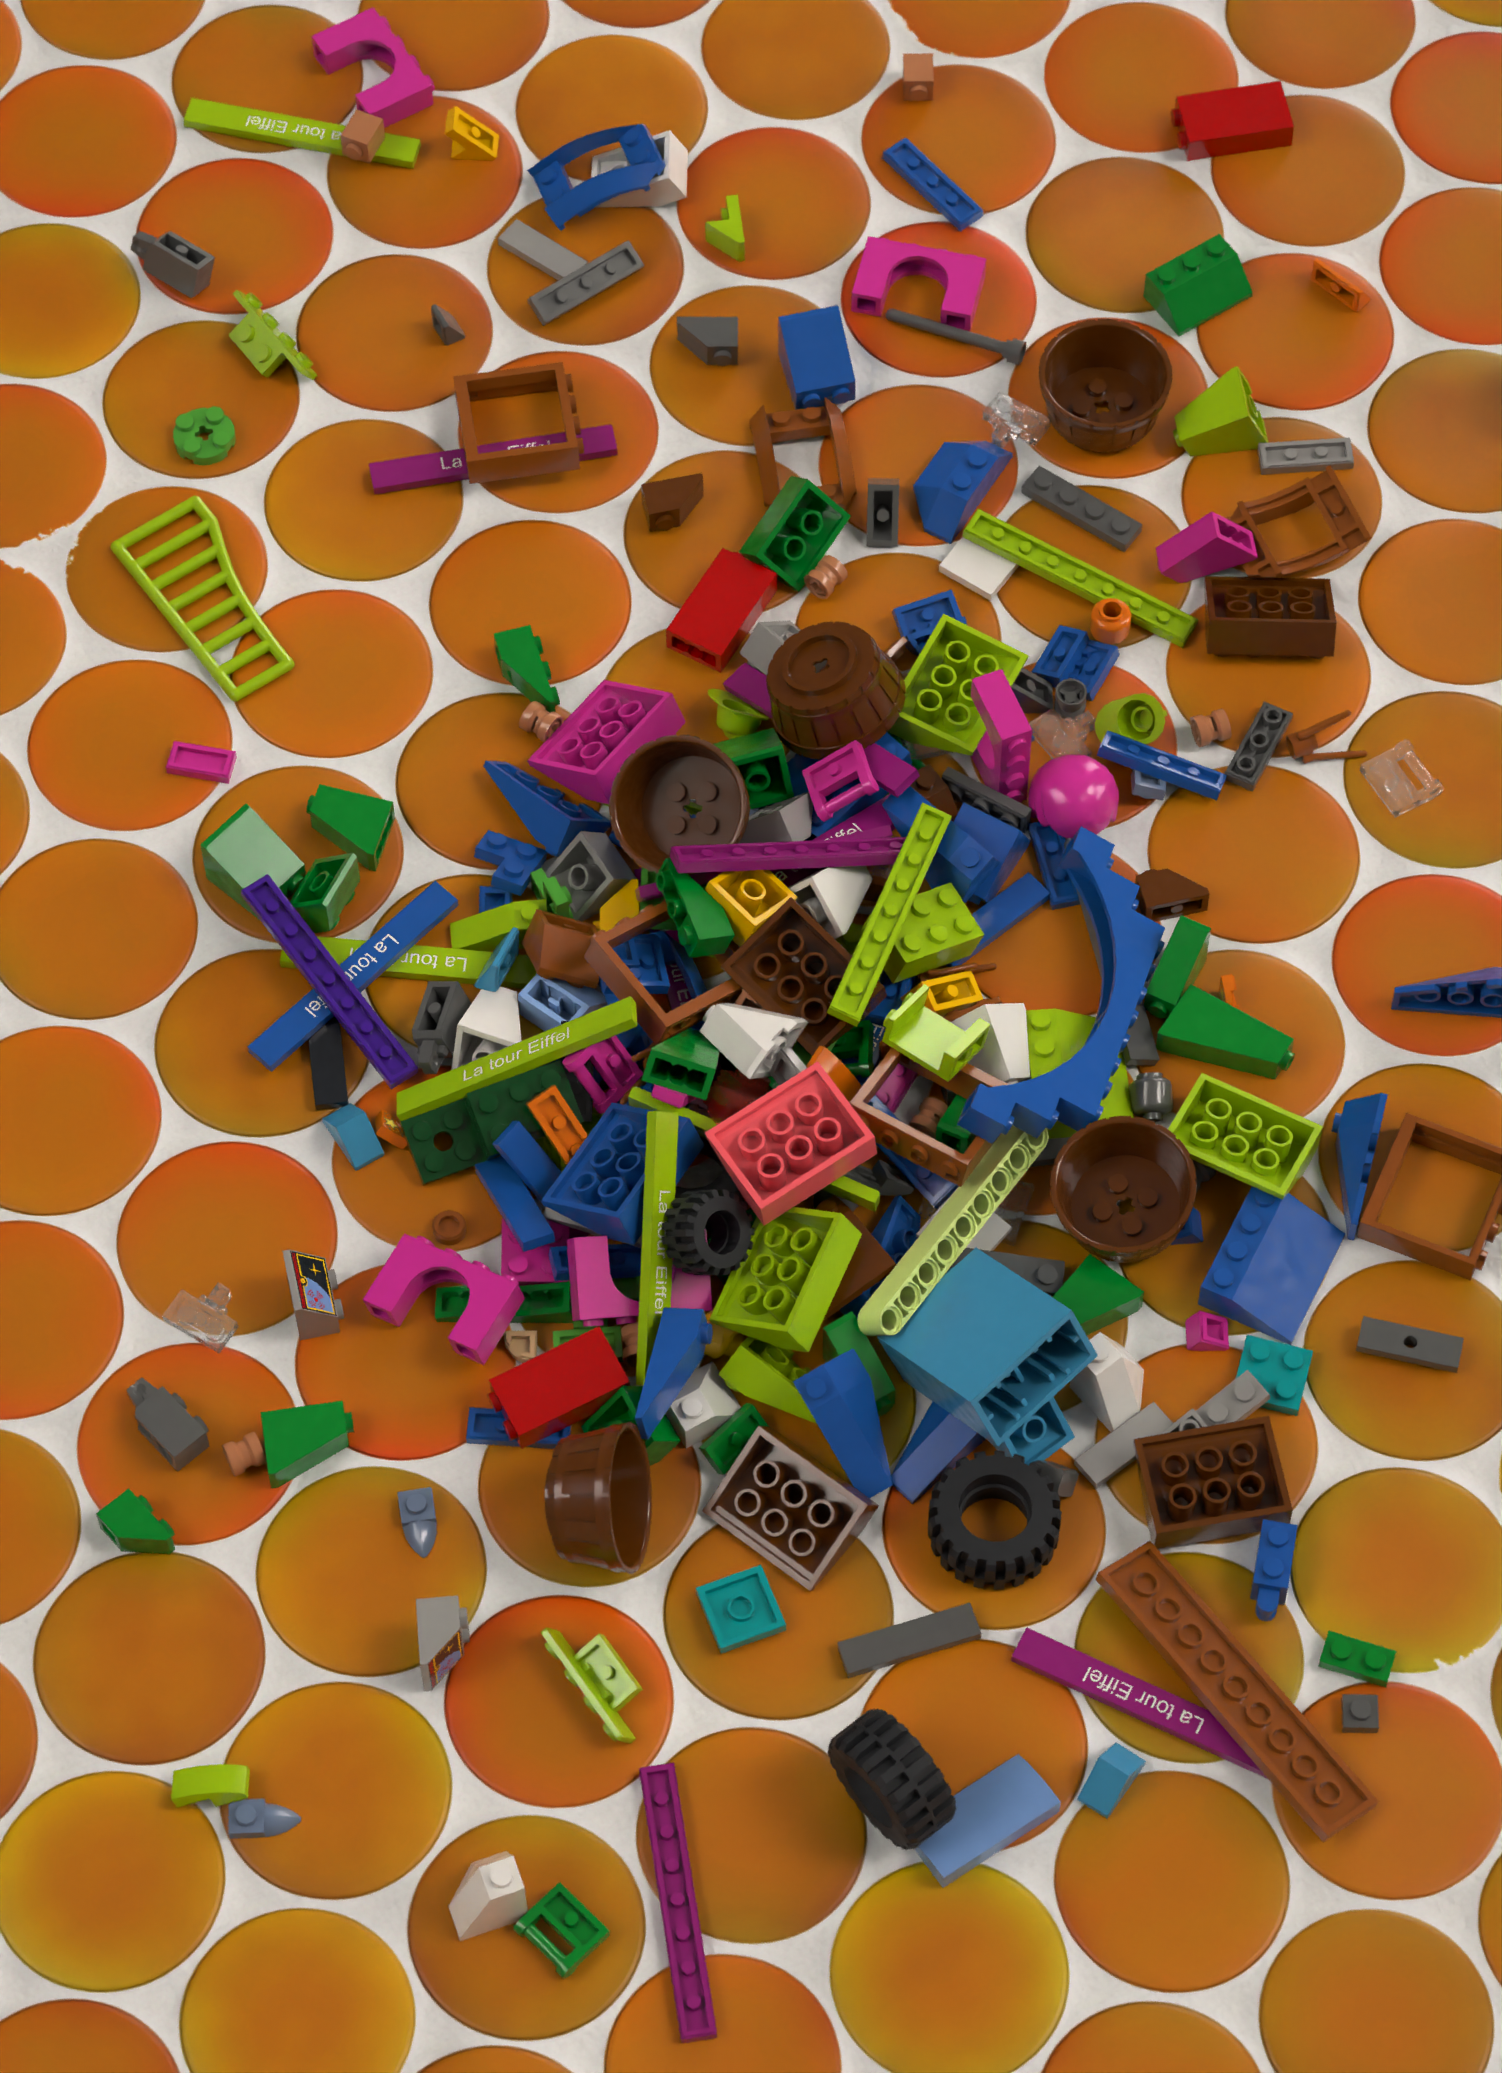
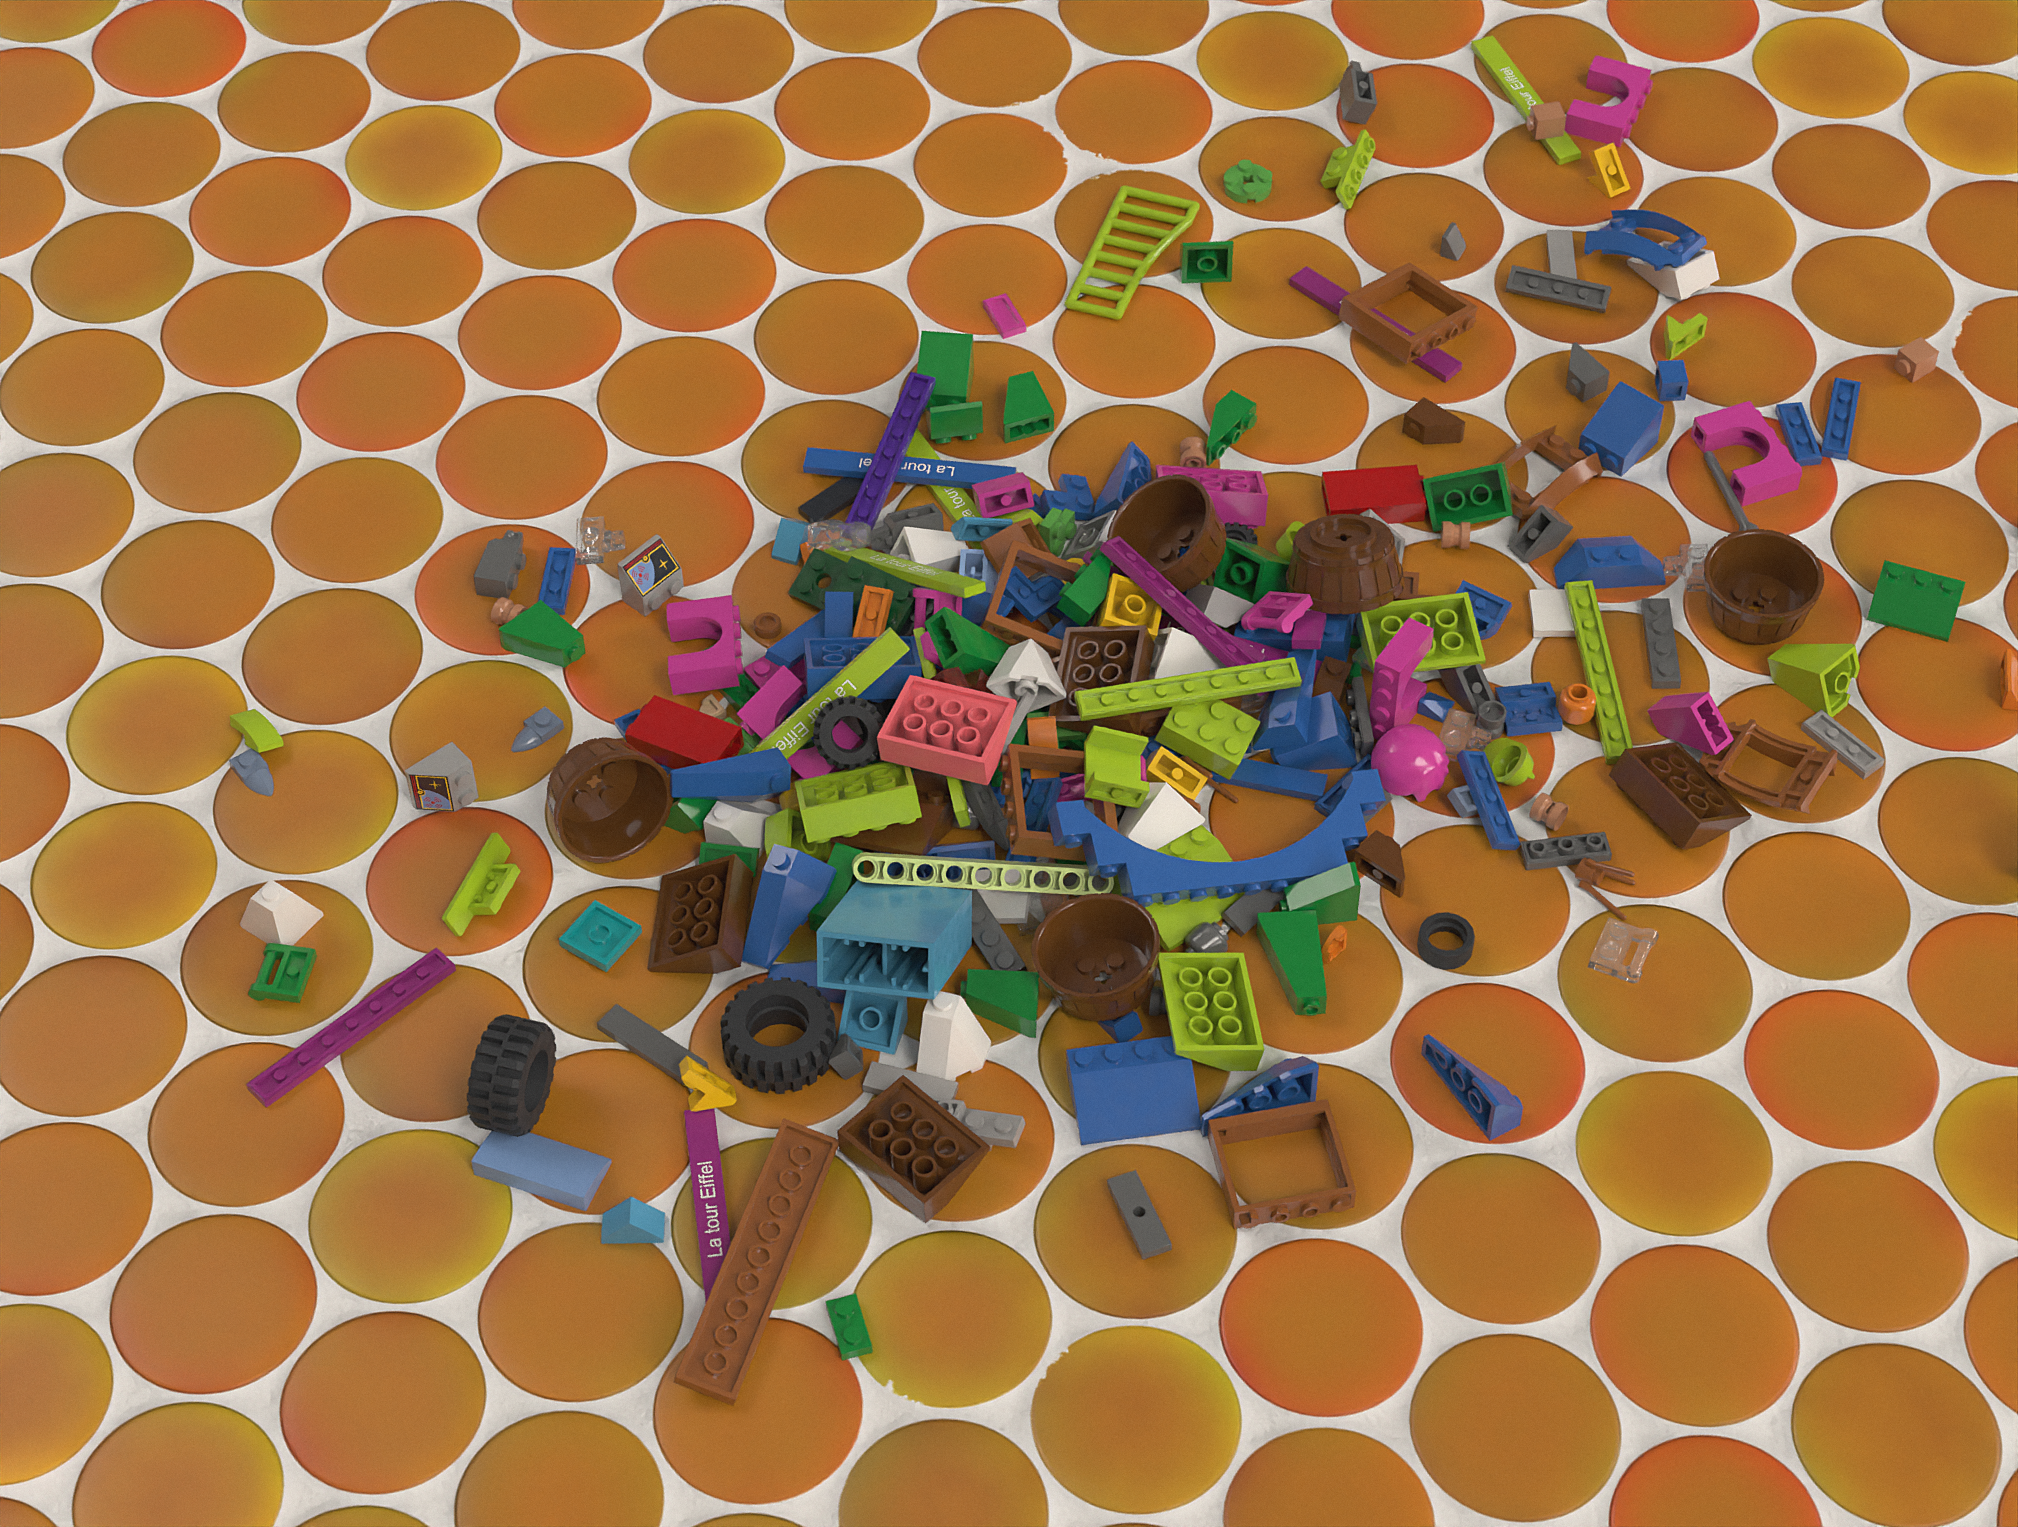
camera: 55 degrees right, 10 degrees down
green slope [96,1488,175,1554] -> none
dark pink slope [1186,1311,1229,1351] -> none
teal plate [1236,1335,1313,1416] -> none
blue brick [1250,1519,1298,1621] -> none
dark grey plate [1341,1694,1379,1733] -> none
none -> blue tile [538,547,577,615]
none -> yellow slope [679,1055,737,1111]
none -> clear brick [808,519,871,551]
none -> dark pink brick [971,472,1034,518]
none -> green slope [1179,241,1234,283]
none -> black tyre [1417,912,1475,970]
none -> blue brick [1654,360,1688,401]
none -> blue tile [1775,402,1822,466]

